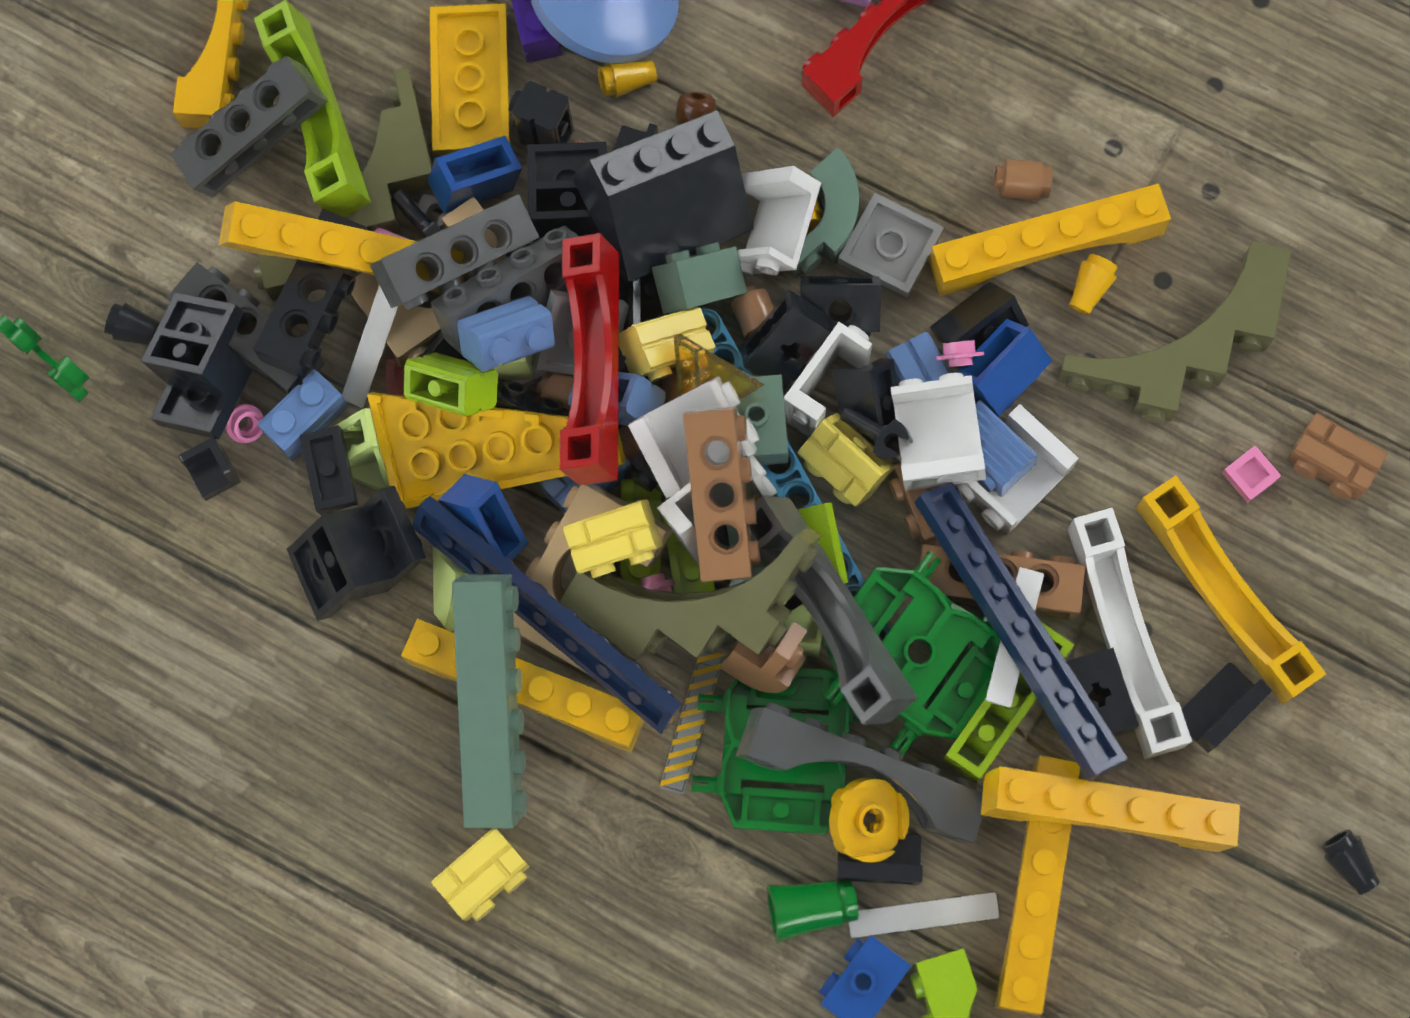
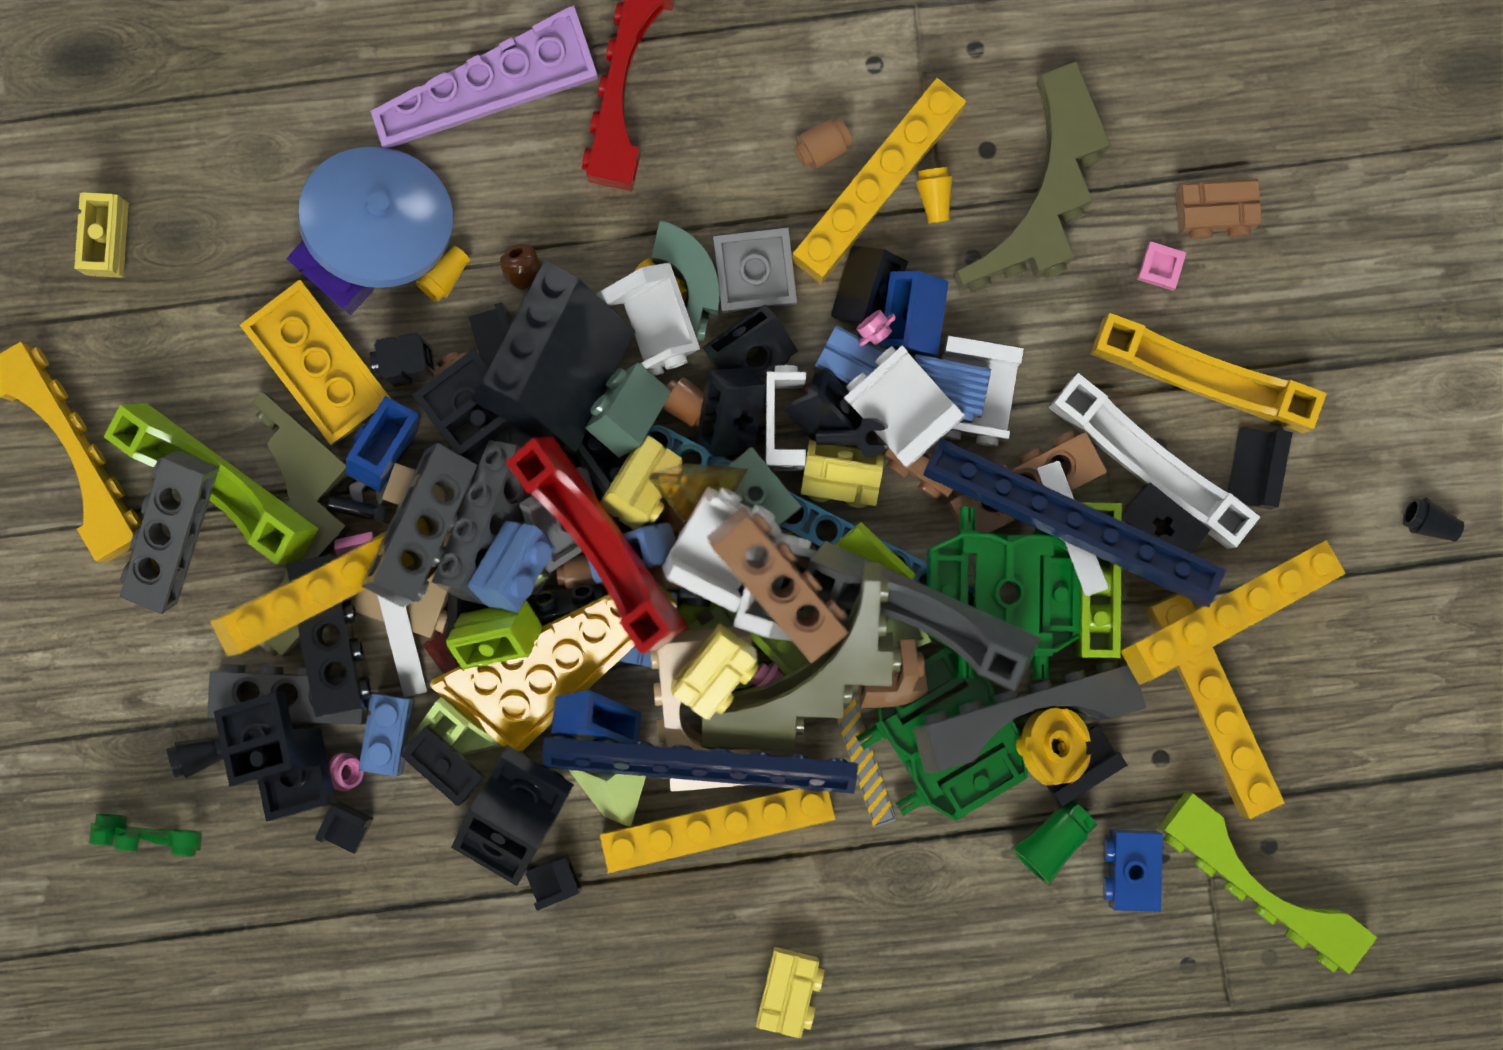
camera: 40 degrees left, 10 degrees up
sand green brick [452,574,528,829] -> none
white sticker [849,892,1000,938] -> none
none -> black panel [526,854,582,911]

